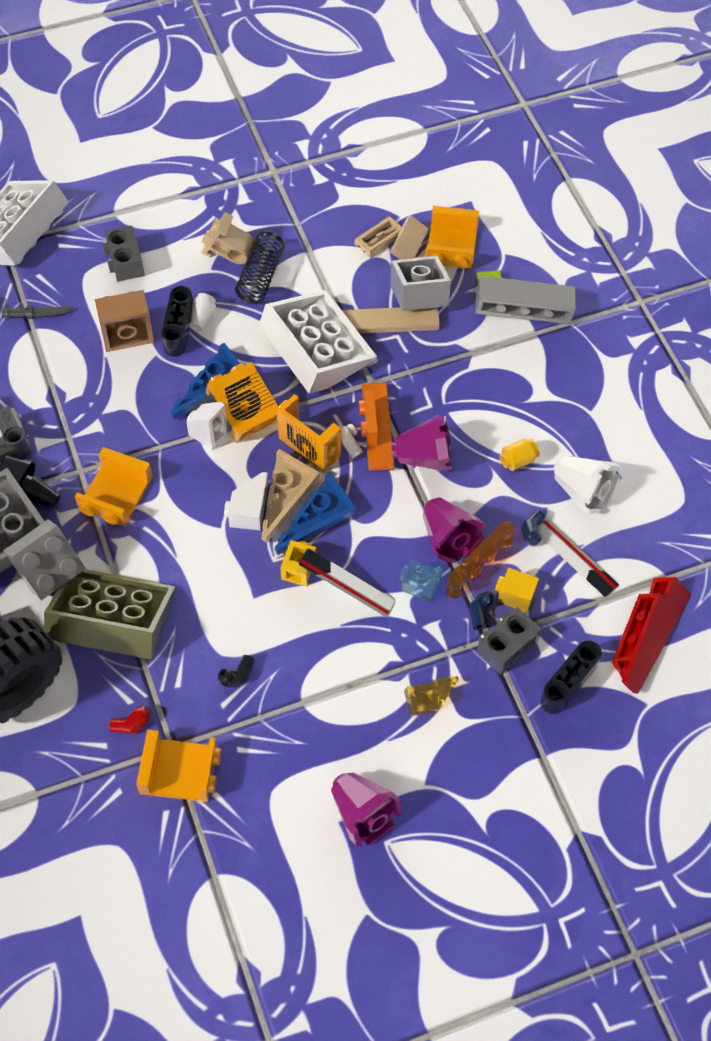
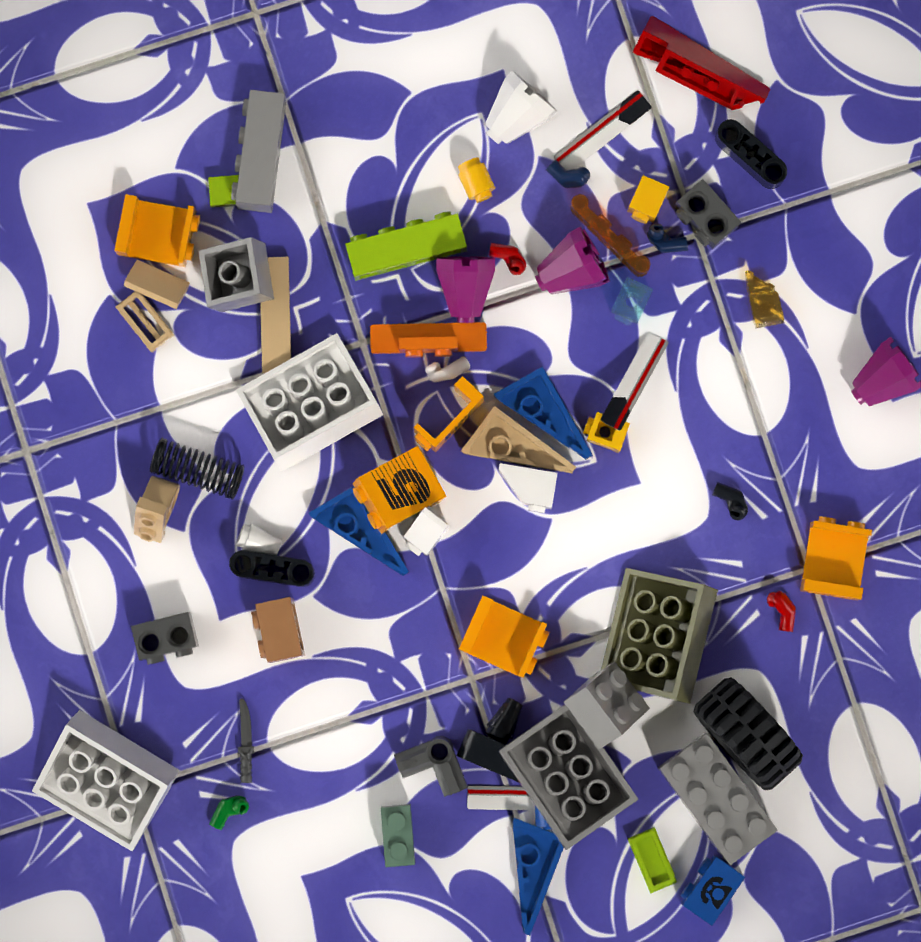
camera: 85 degrees left, 25 degrees up
none -> lime brick [345,211,467,281]
none -> red arm [489,242,527,275]

